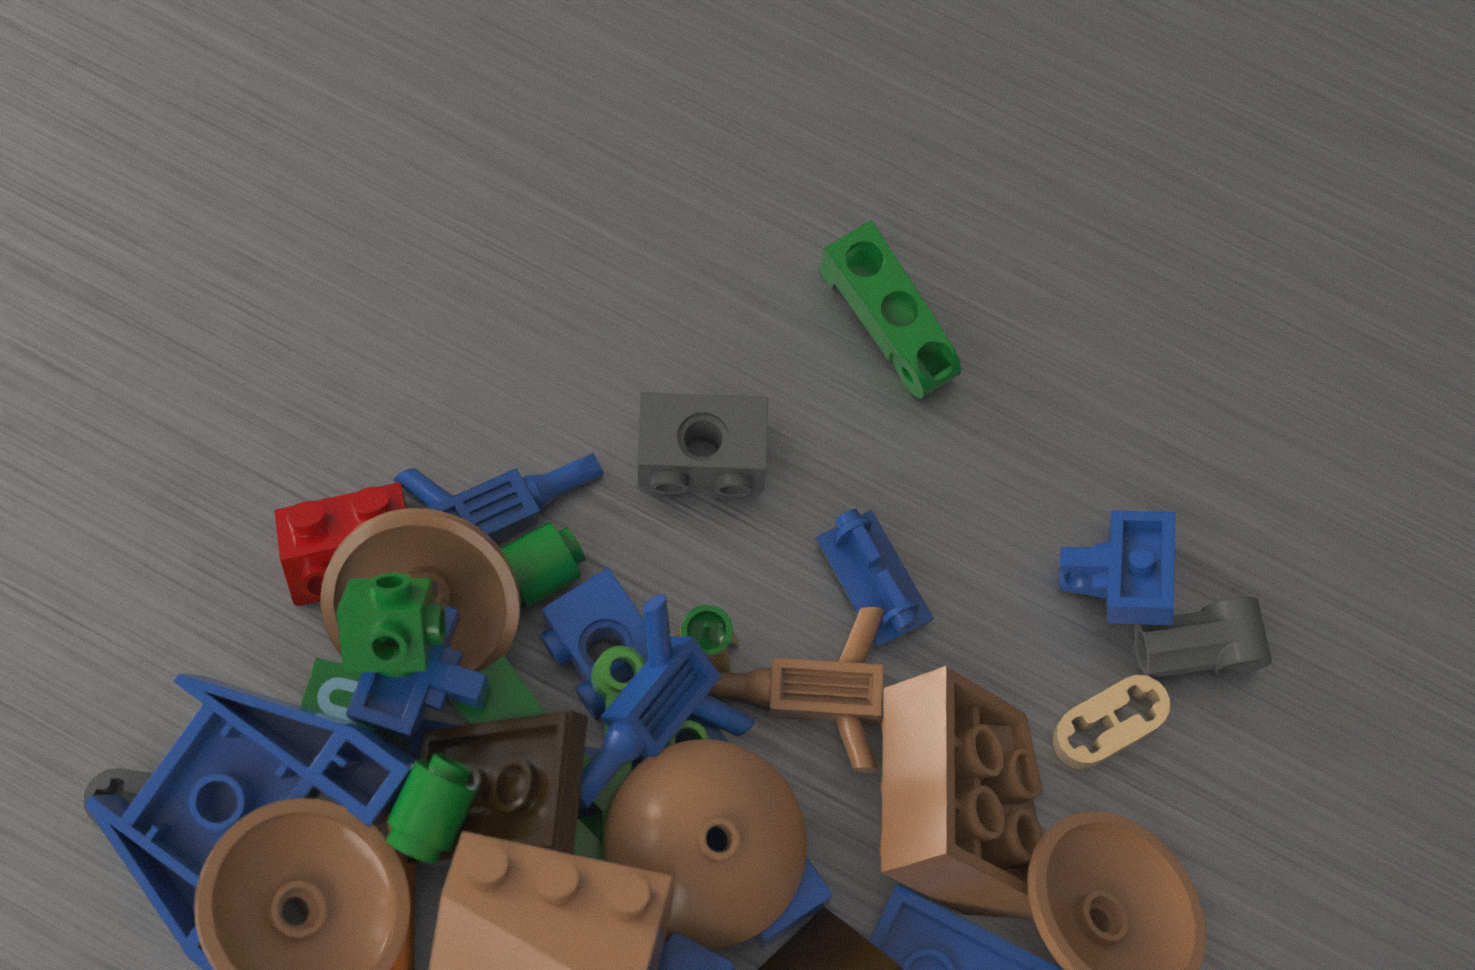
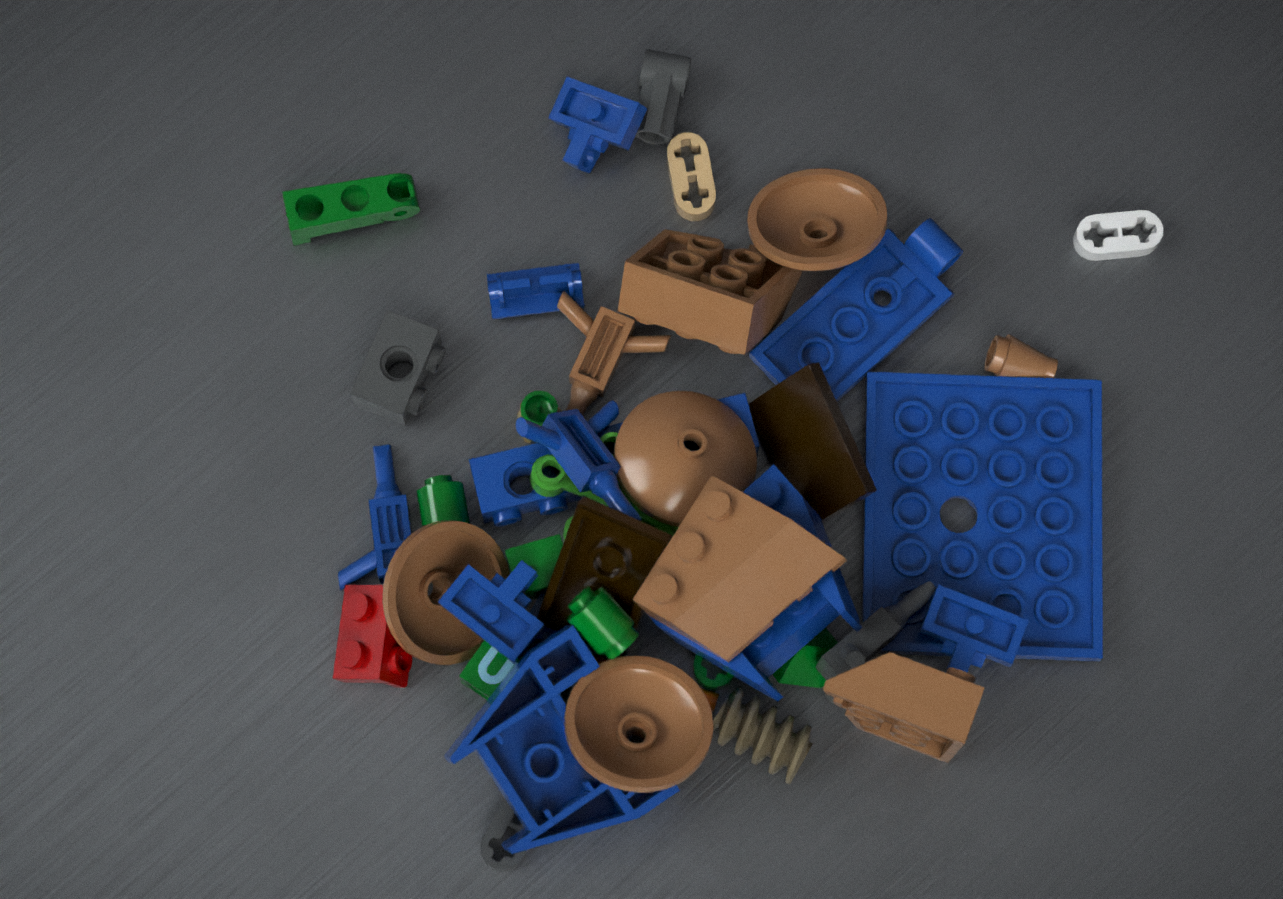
camera: 65 degrees left, 5 degrees up
green brick [337,572,446,677] -> none

